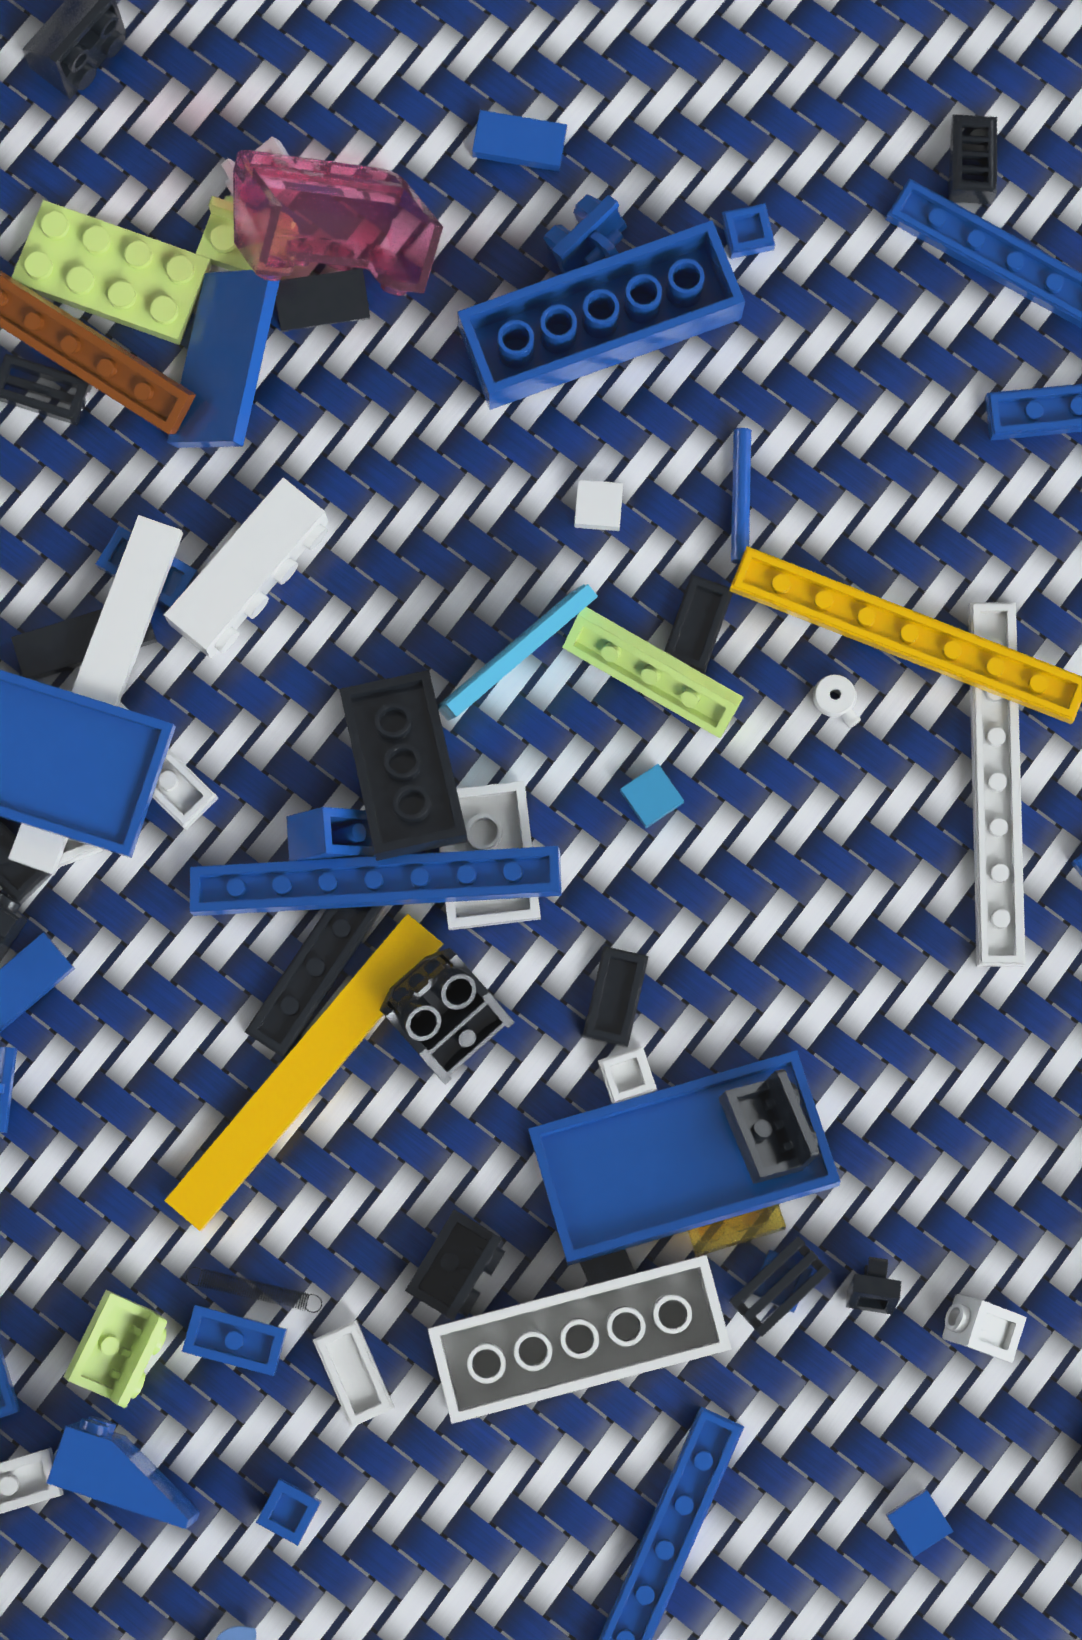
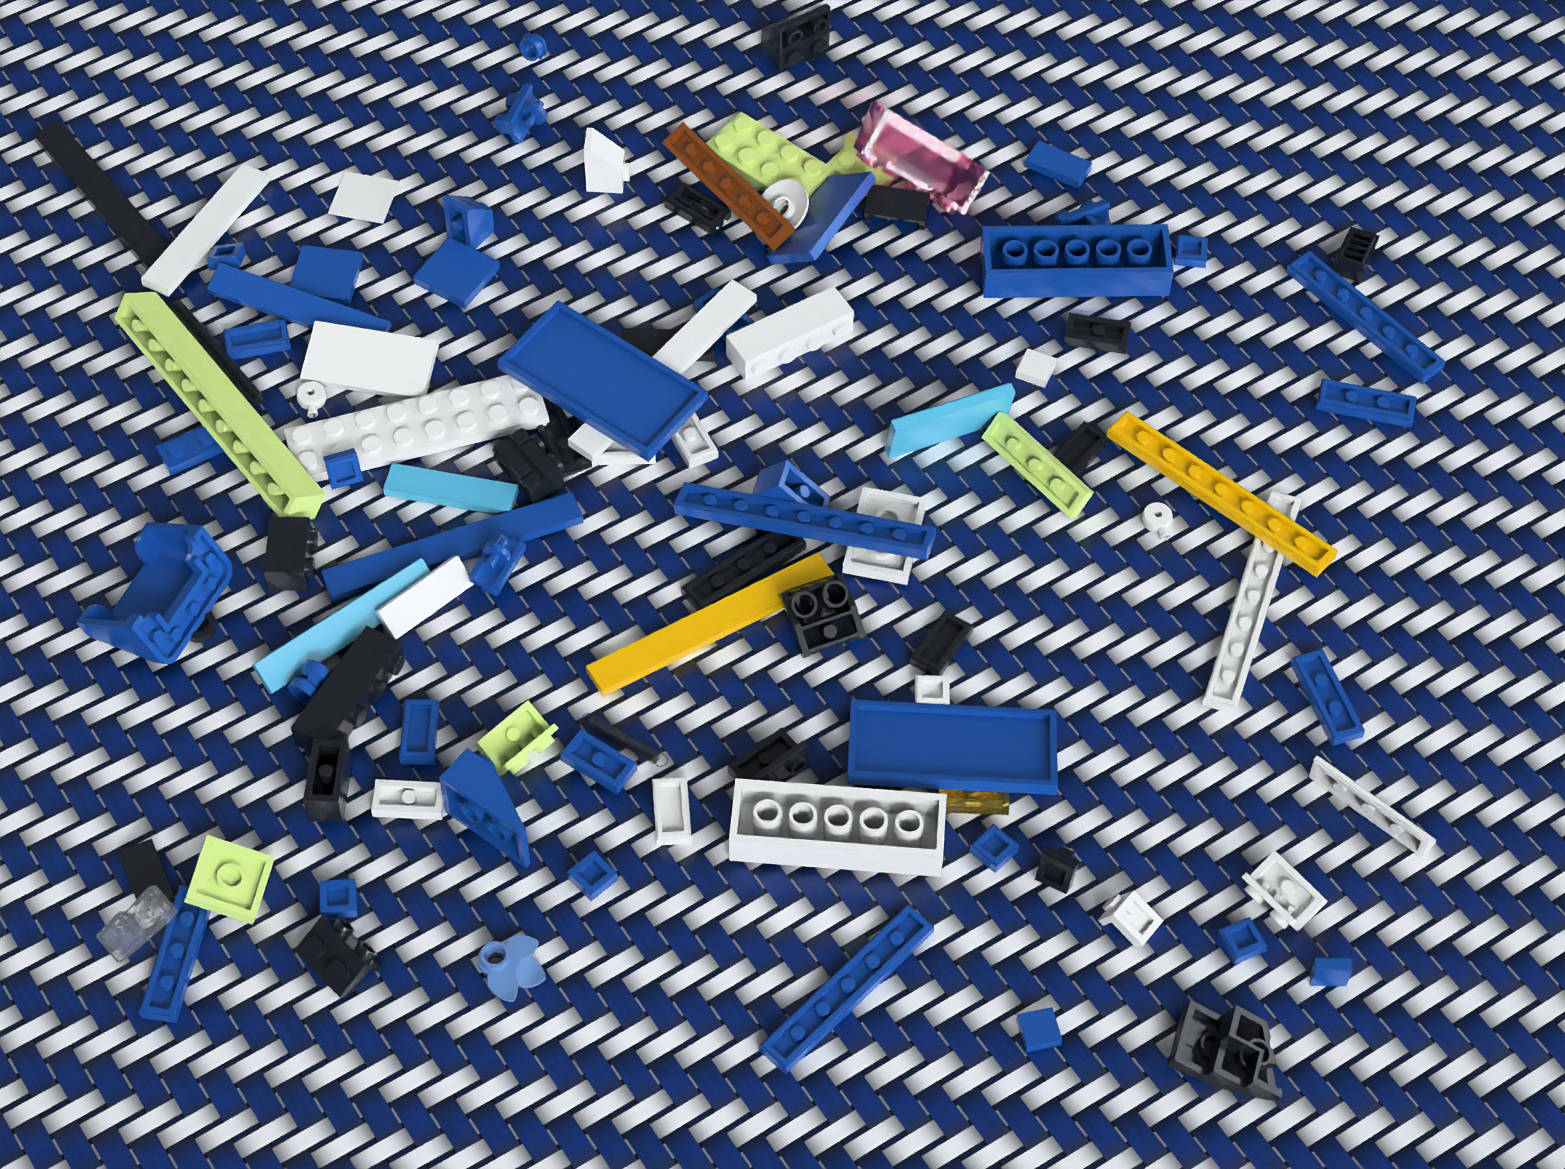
camera: 20 degrees right, 25 degrees down
black plate [339,670,468,861] -> none
dark azure tile [620,764,684,828] -> none
black bracket [719,1069,819,1184] -> none
black tile [729,1236,831,1337] -> none
blue bar [731,428,751,564] -> none
none -> white dish [761,179,809,229]
none -> black plate [1064,313,1131,354]

